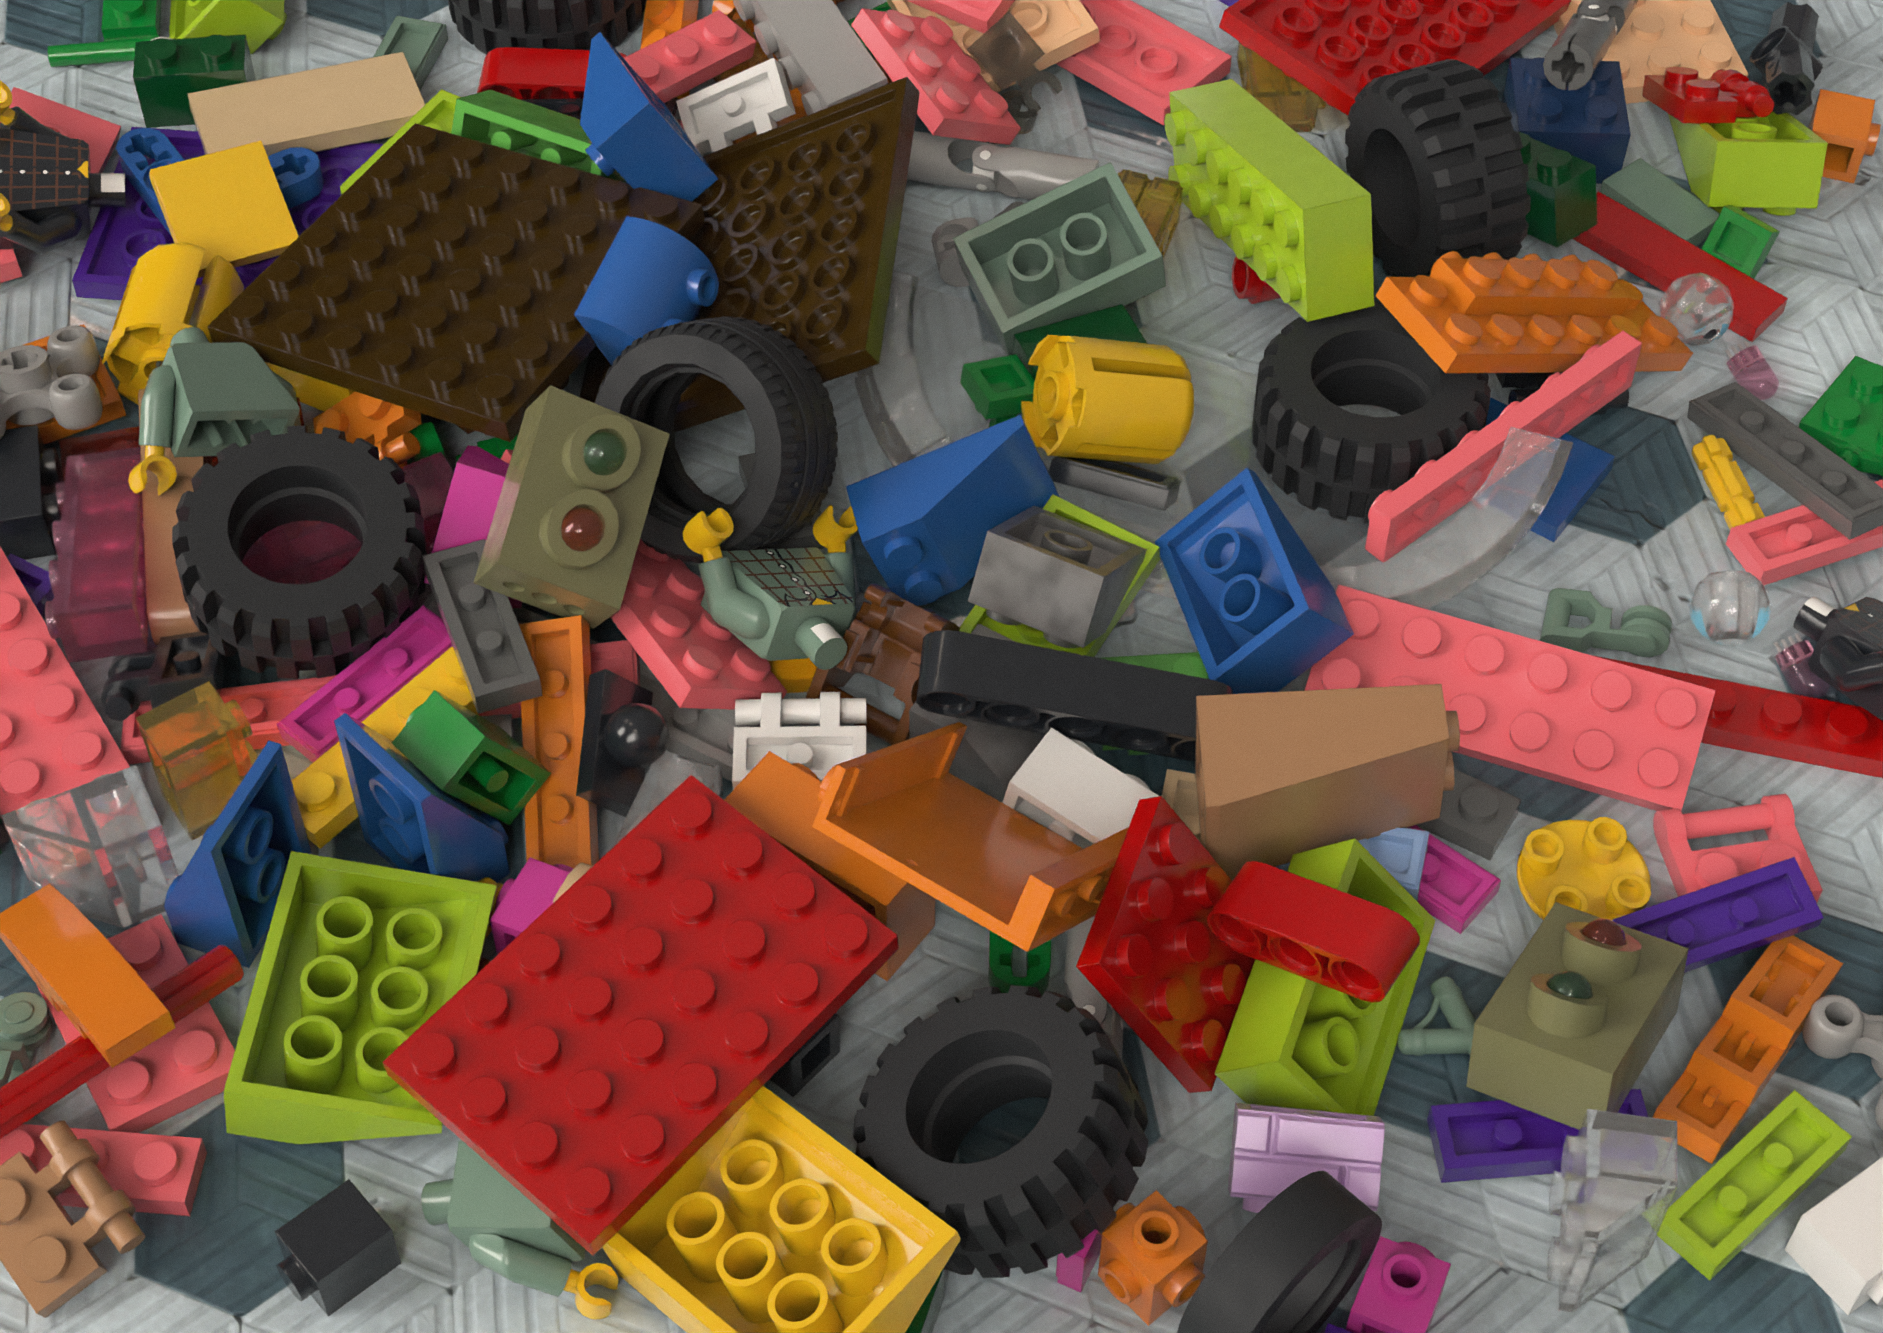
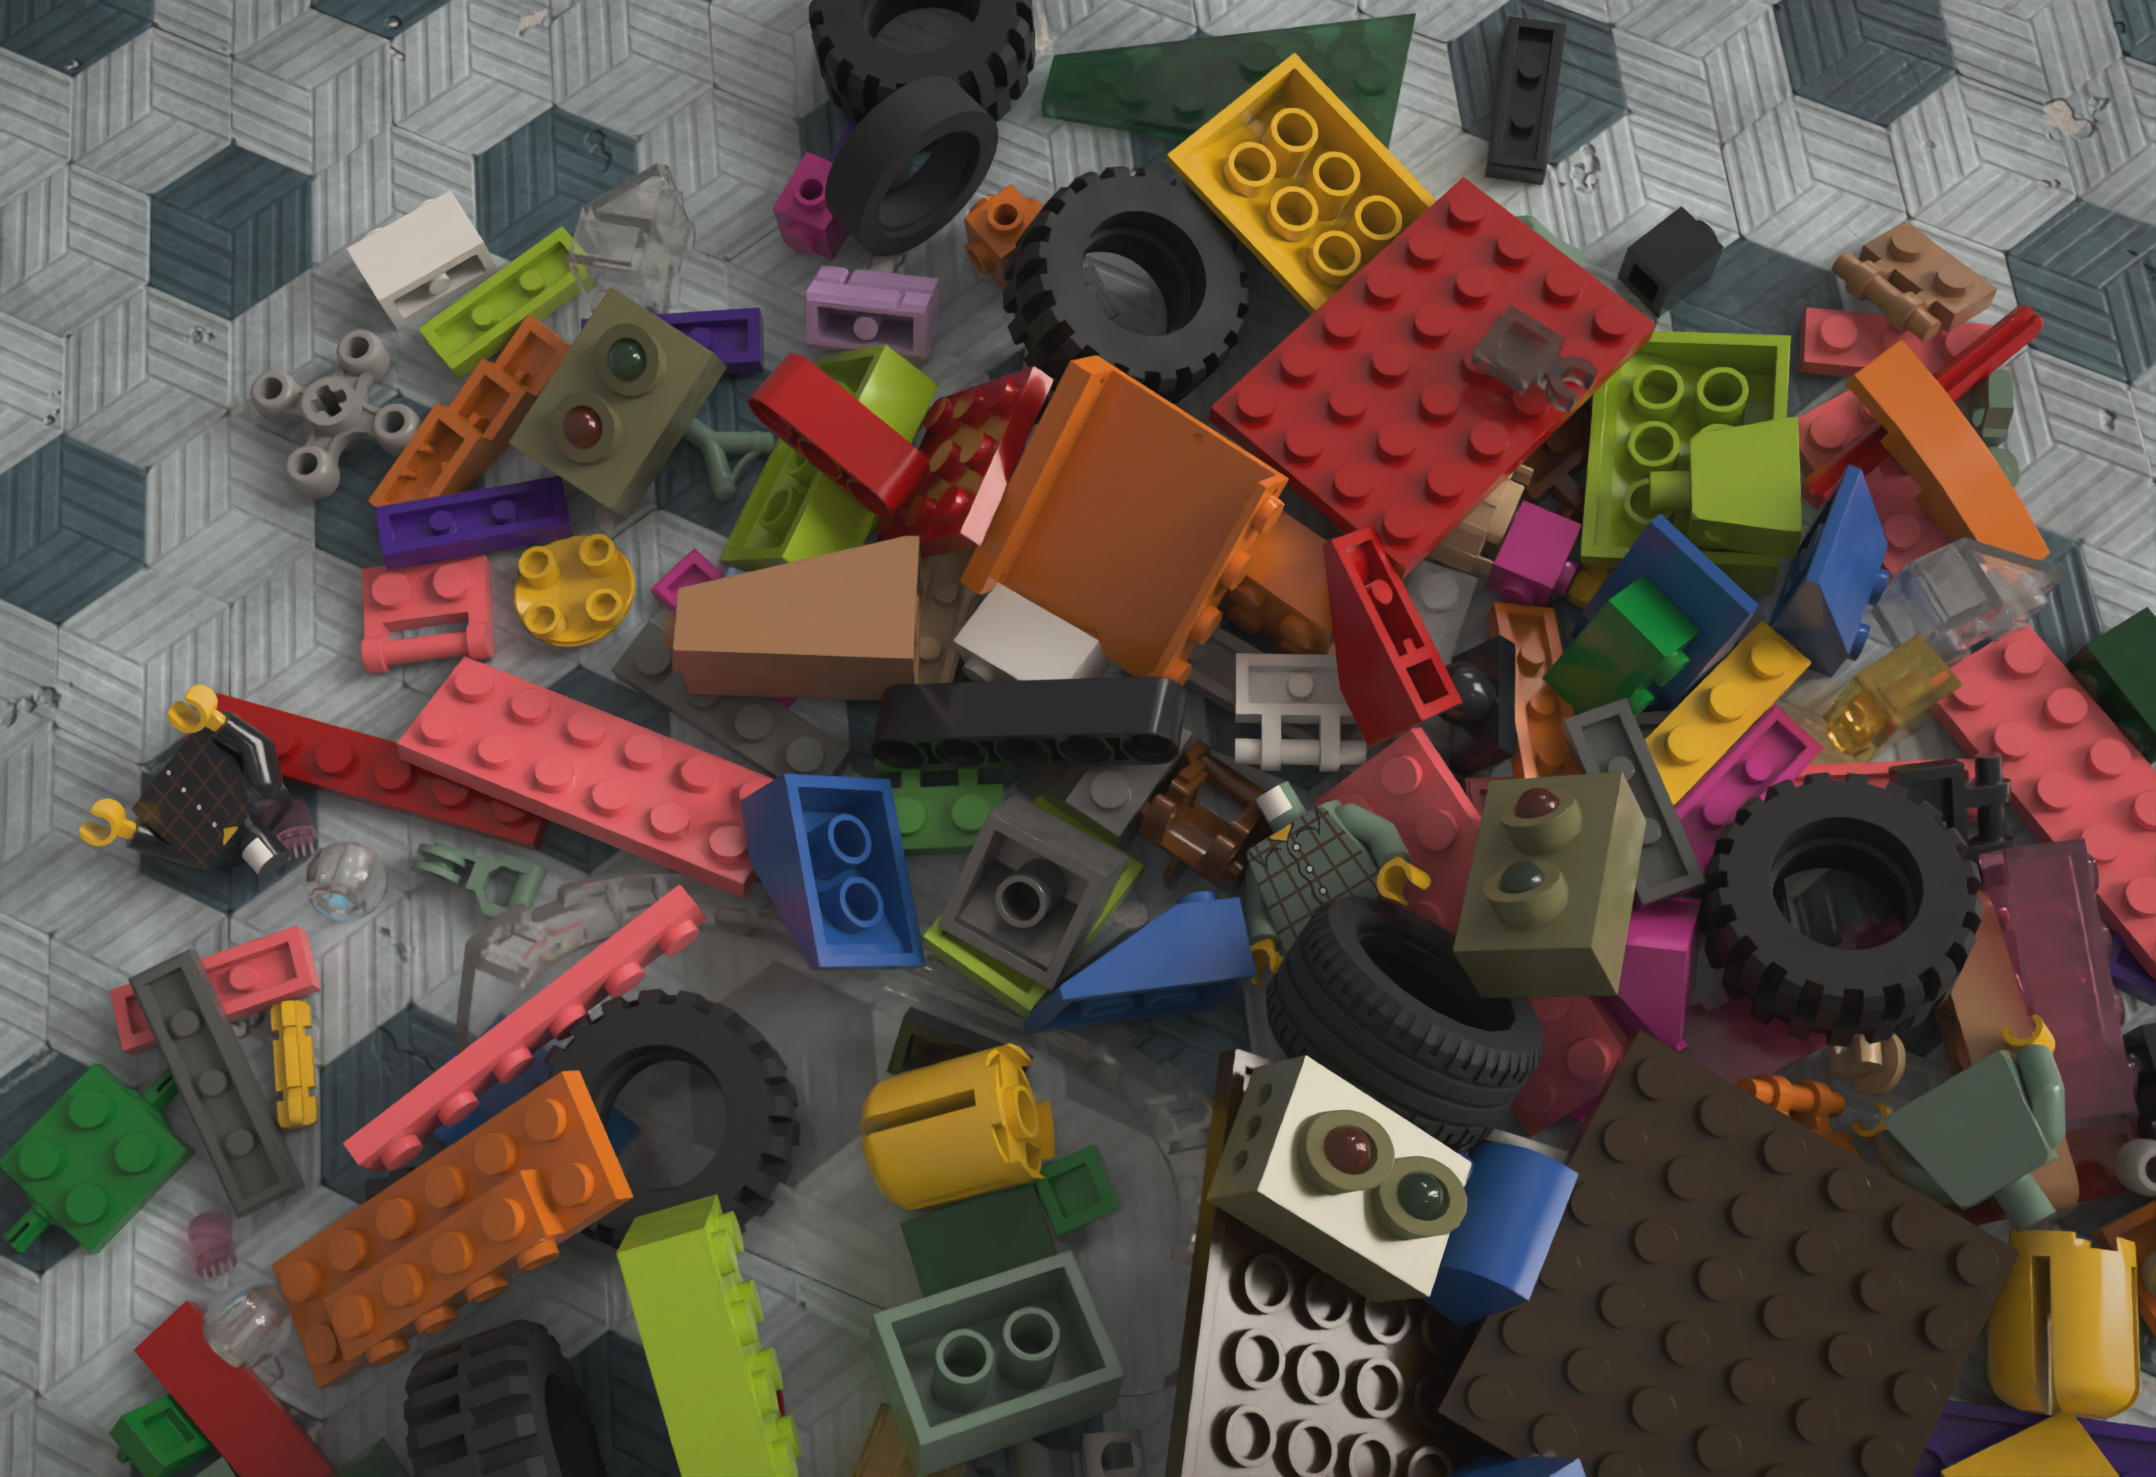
camera: 170 degrees left, 20 degrees up
none -> olive piece [1206,1055,1472,1302]
none -> red slope [1323,525,1463,748]
none -> clear smoke plate [1471,304,1597,413]
none -> lime torso [1649,417,1802,558]

